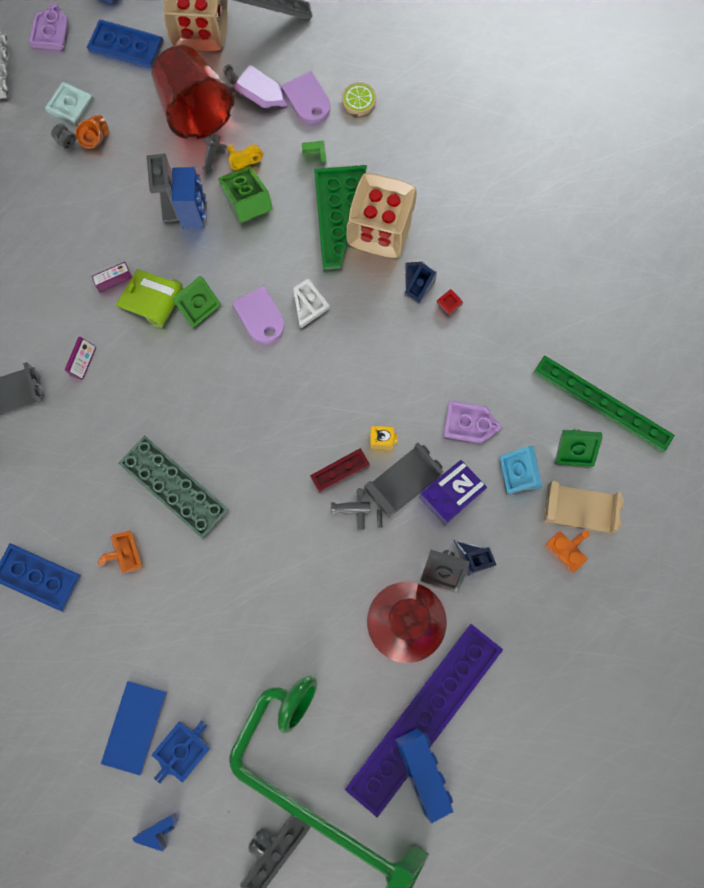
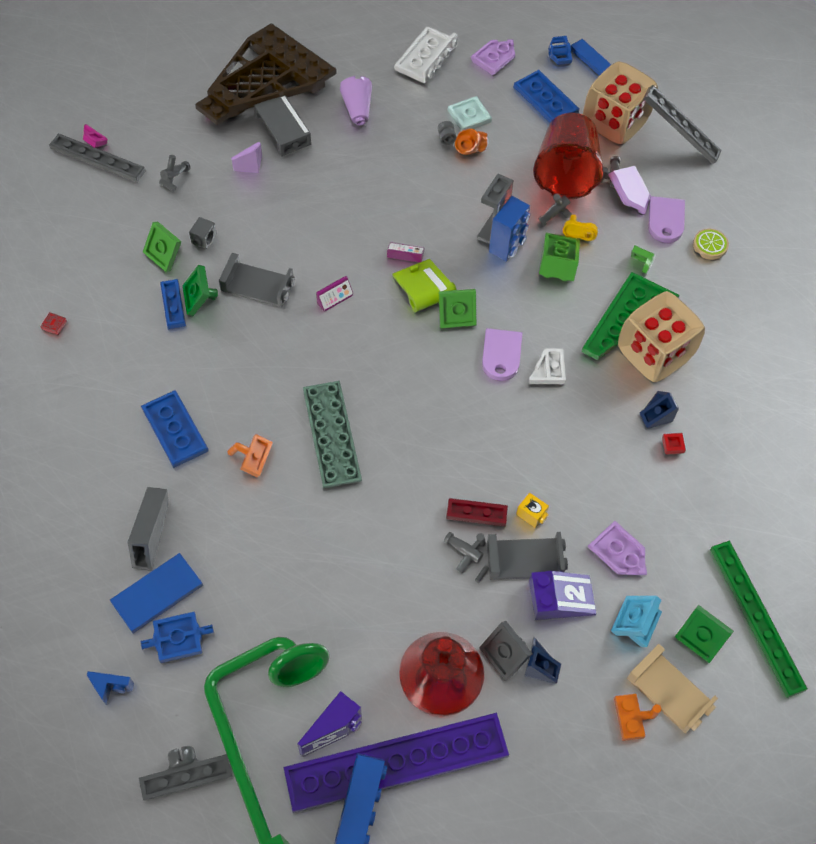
camera: 35 degrees right, 15 degrees down
none -> dark grey slope [127,487,169,571]
none -> dark purple slope [297,691,362,757]

